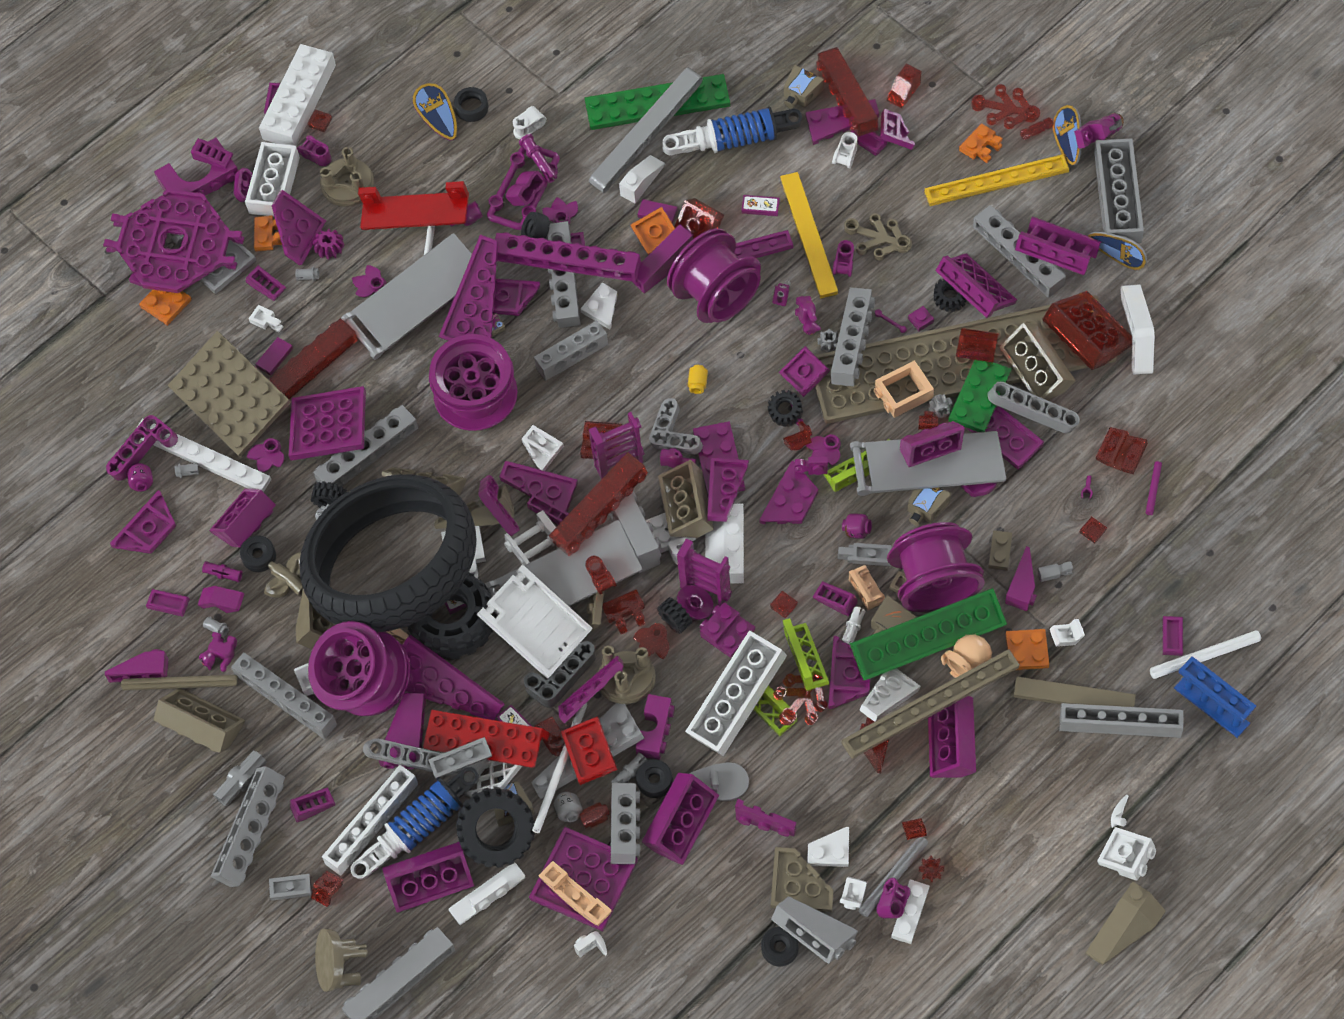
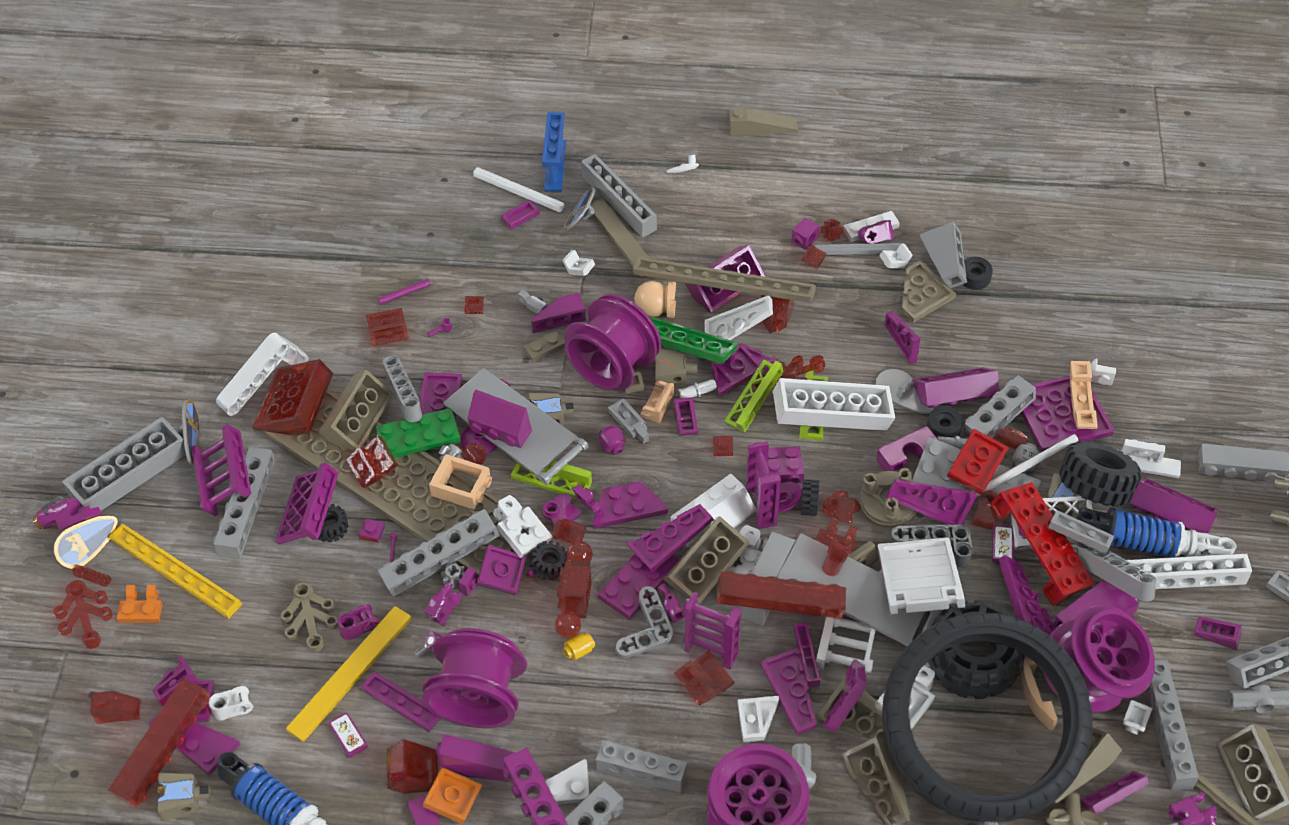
camera: 135 degrees left, 10 degrees down
clear red bracket [311,871,344,907] -> none
white wing [808,827,849,867] -> none
orange plate [1005,629,1049,670] -> none
white plate [1098,827,1156,881] -> none
none -> magenta plate [459,567,478,596]
none -> white plate [493,495,553,558]
none -> clear red brick [555,541,593,638]
none -> shield [564,186,595,230]
none -> magenta brick [791,218,819,250]
none -> light grey piece [792,743,816,789]
none -> magenta plate [1080,770,1149,814]

